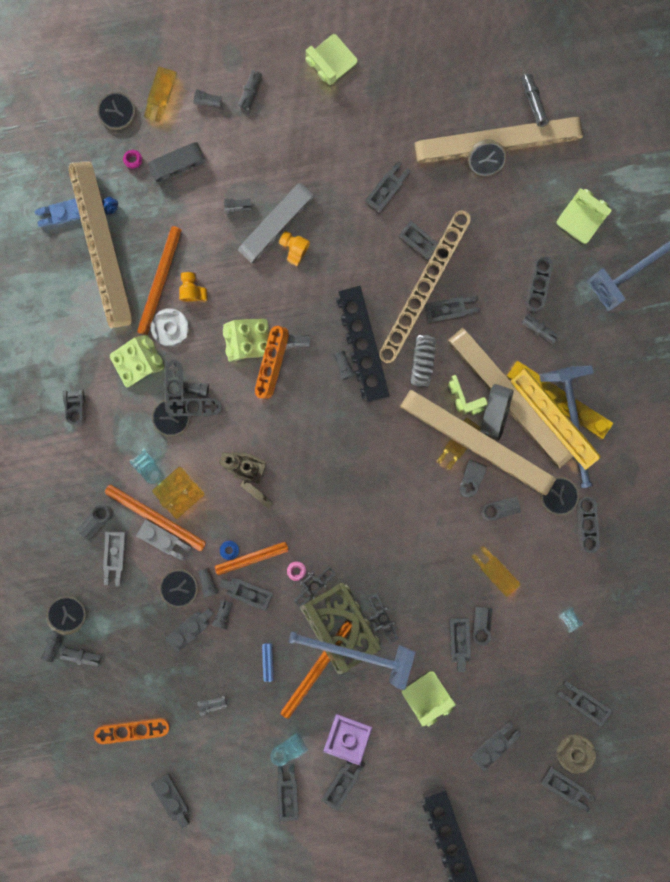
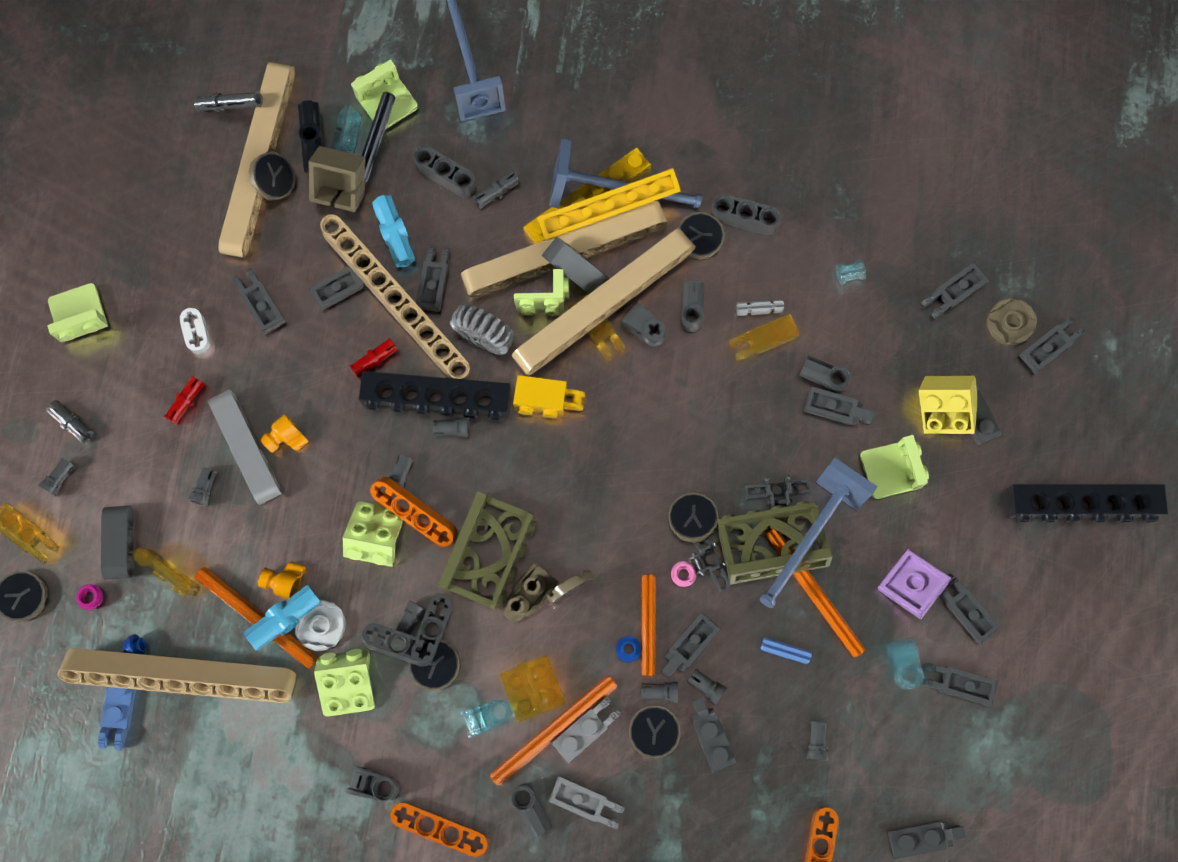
camera: 65 degrees left, 10 degrees down
none -> clear yellow hinge [133,548,201,597]
none -> red pin [164,375,205,425]
none -> white beam [180,308,210,354]
none -> medium azure piece [243,585,321,651]
none -> black piece [298,100,324,173]
none -> dark tan piece [309,146,365,212]
none -> clear light blue hinge [331,104,362,154]
none -> red pin [349,338,398,378]
none -> black axle [361,92,395,183]
none -> medium azure piece [372,195,415,268]
none -> orange beam [390,802,489,857]
none -> olive fence [438,491,537,610]
none -> yellow brick [513,375,585,418]
none -> black tile [668,493,719,543]
none -> light grey axle [736,299,784,316]
none -> light yellow slope [919,376,977,434]

